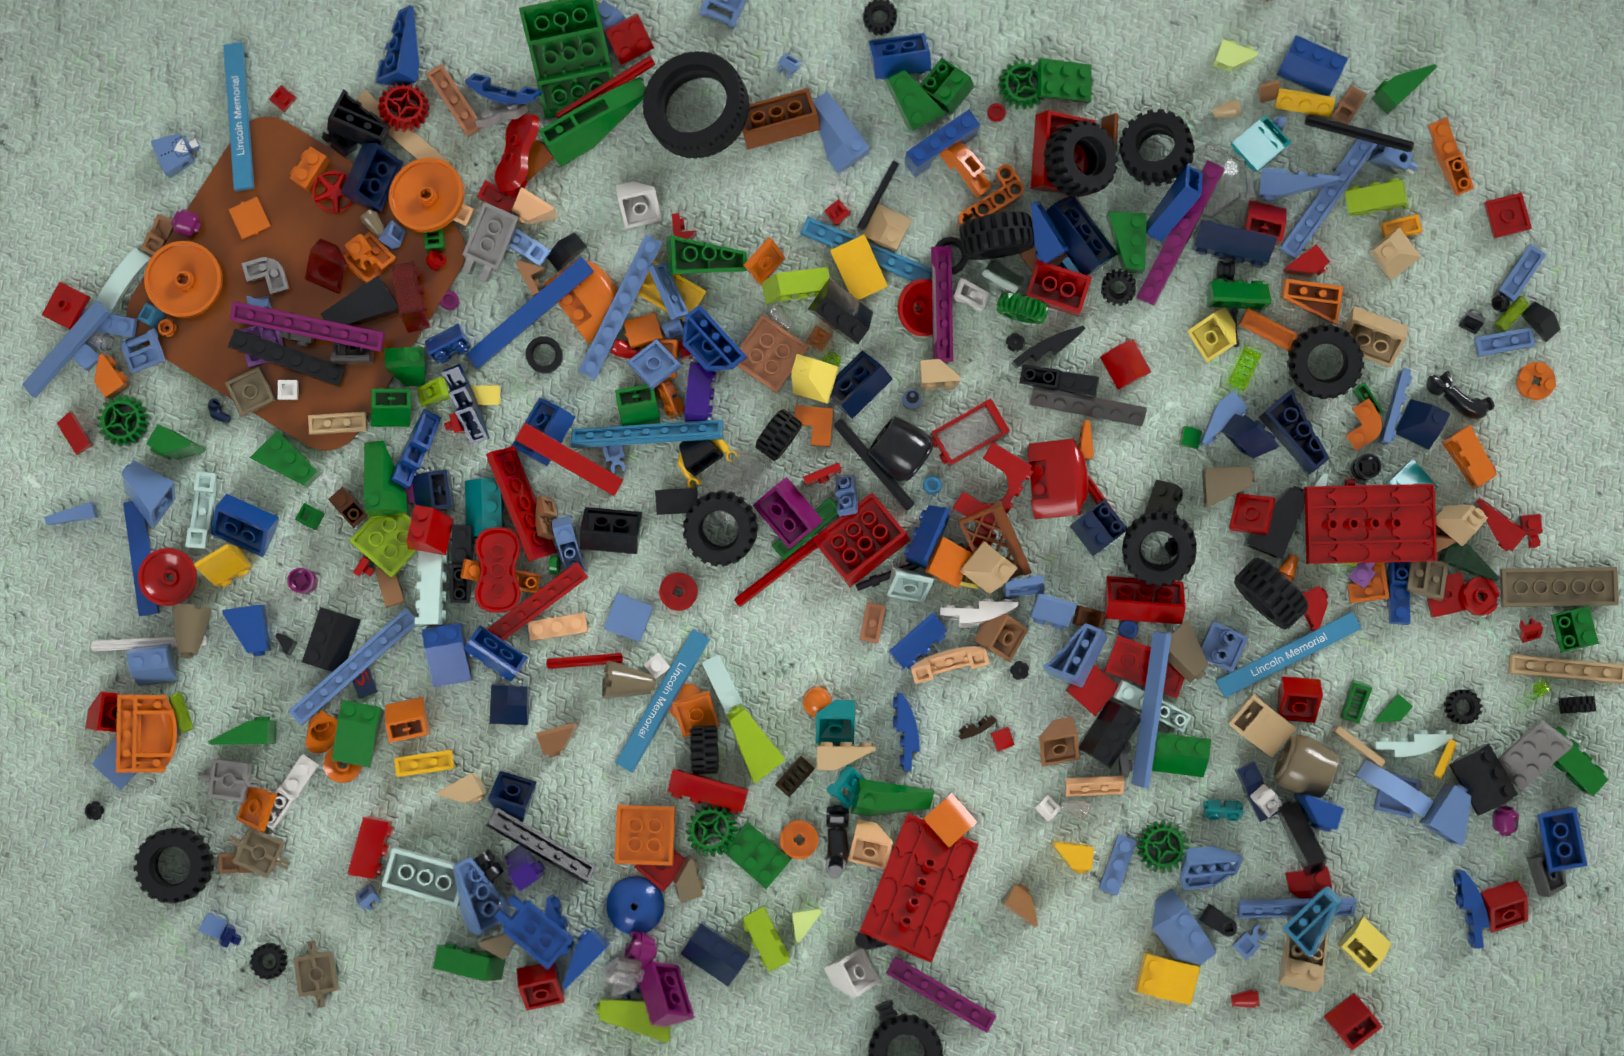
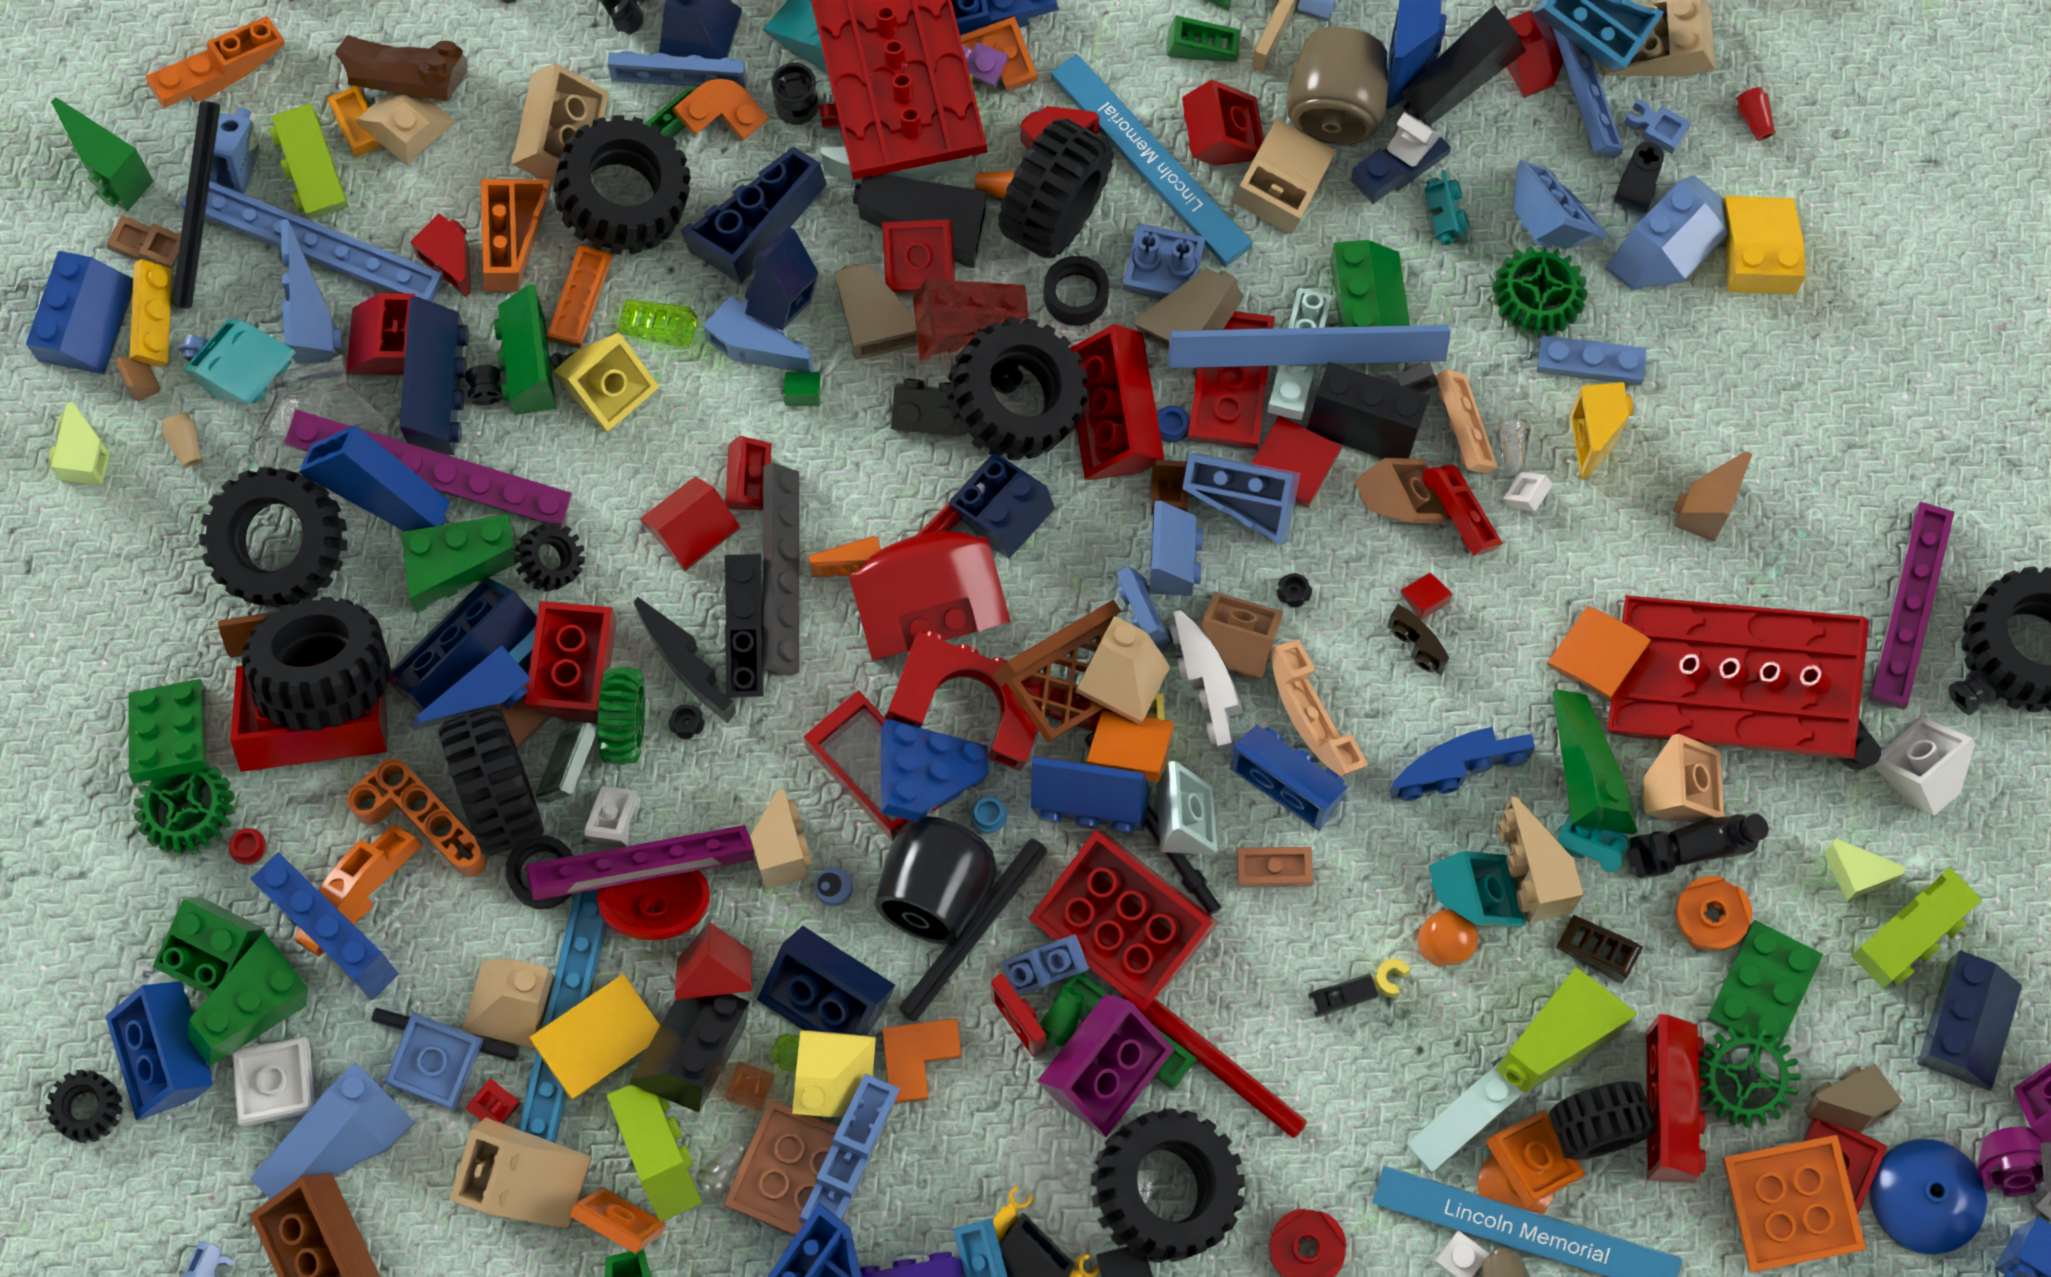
camera: 100 degrees left, 15 degrees down
black tyre [755,409,802,461] -> none
none -> white plate [232,1037,315,1127]
none -> reddish brown slope [335,35,468,102]
none -> medium blue tile [384,1012,484,1110]
none -> tan slope [449,1118,592,1229]
none -> red slope [675,921,752,1000]
none -> red slope [725,435,772,510]
none -> medium blue slope [799,1073,900,1224]
none -> blue plate [881,719,989,822]
none -> clear red wedge [913,279,1029,361]
none -> green cone [1039,987,1084,1046]
none -> black tyre [1043,256,1109,326]
none -> black piece [1308,958,1411,1018]
none -> red plate [1422,464,1503,556]

